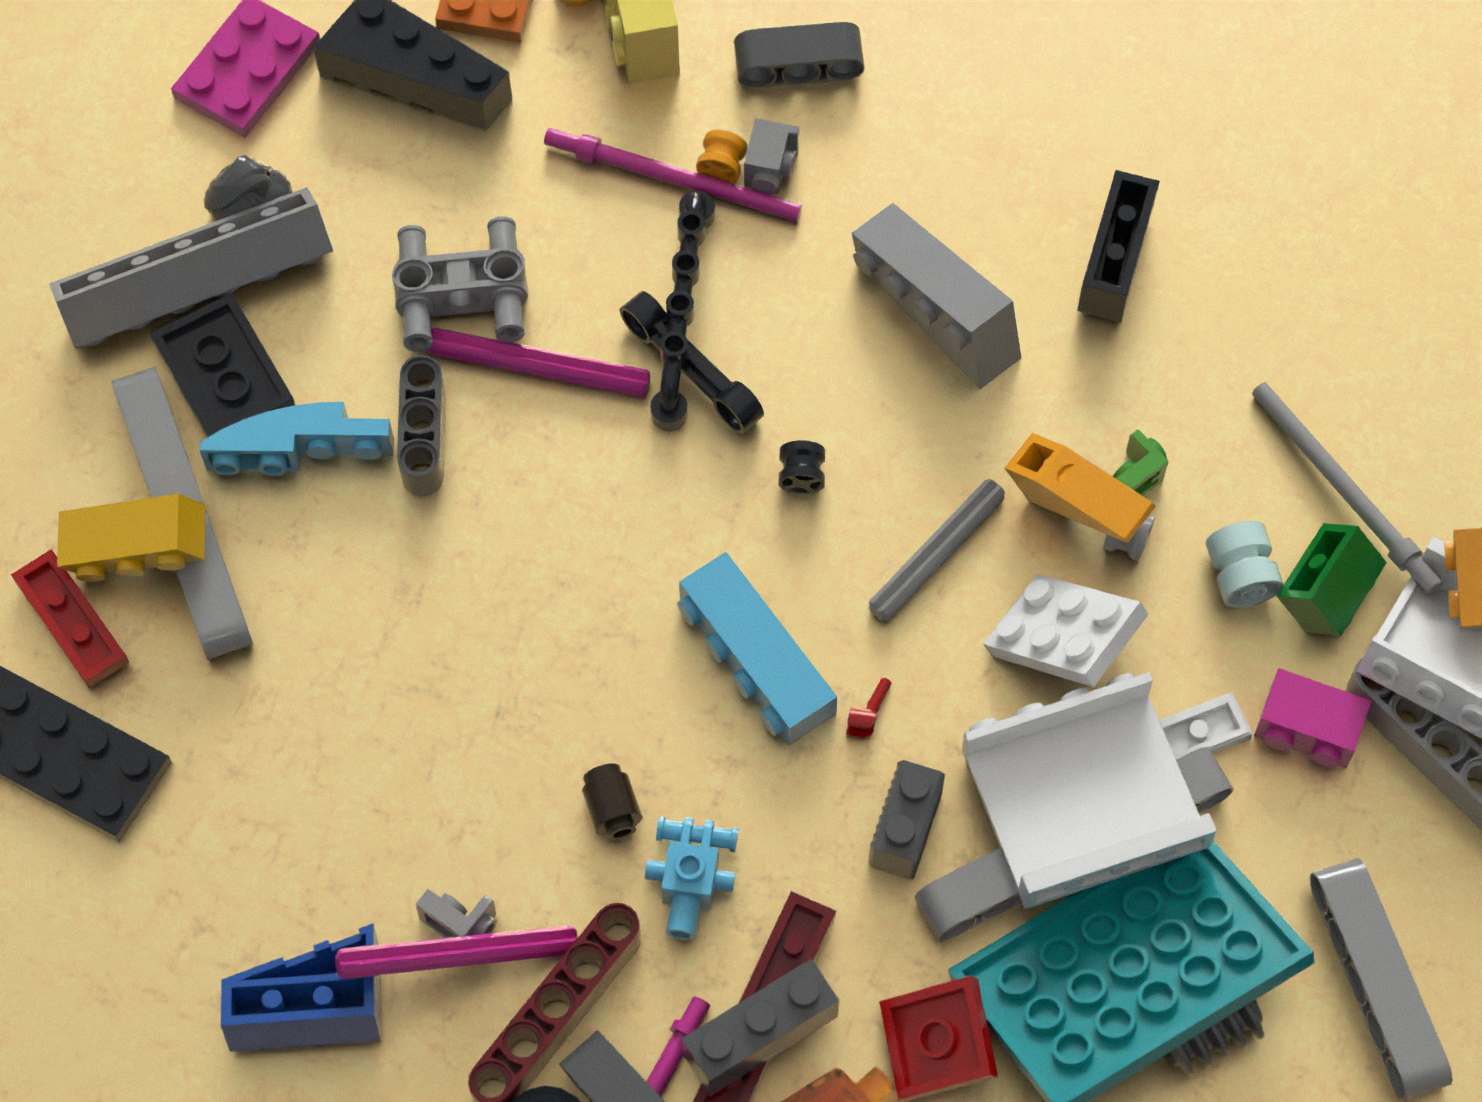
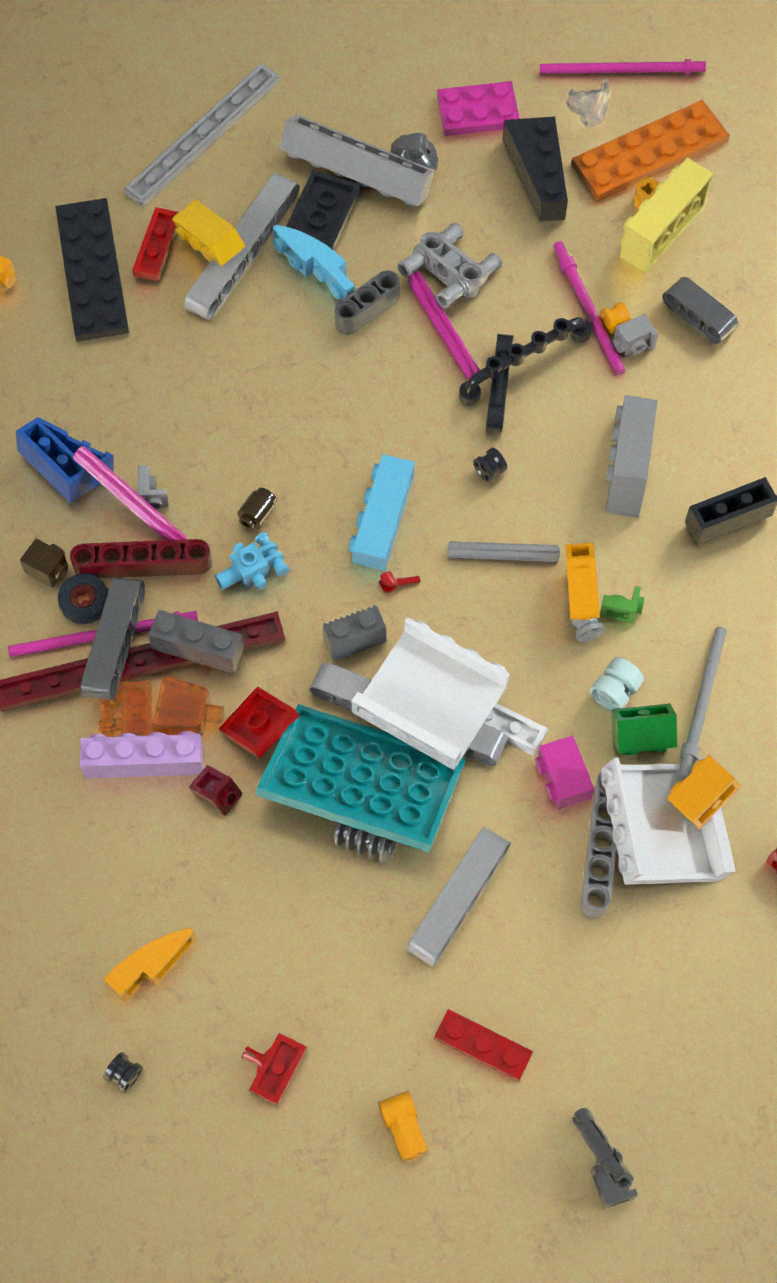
camera: 50 degrees right, 0 degrees up
white plate [983,574,1149,687] -> none

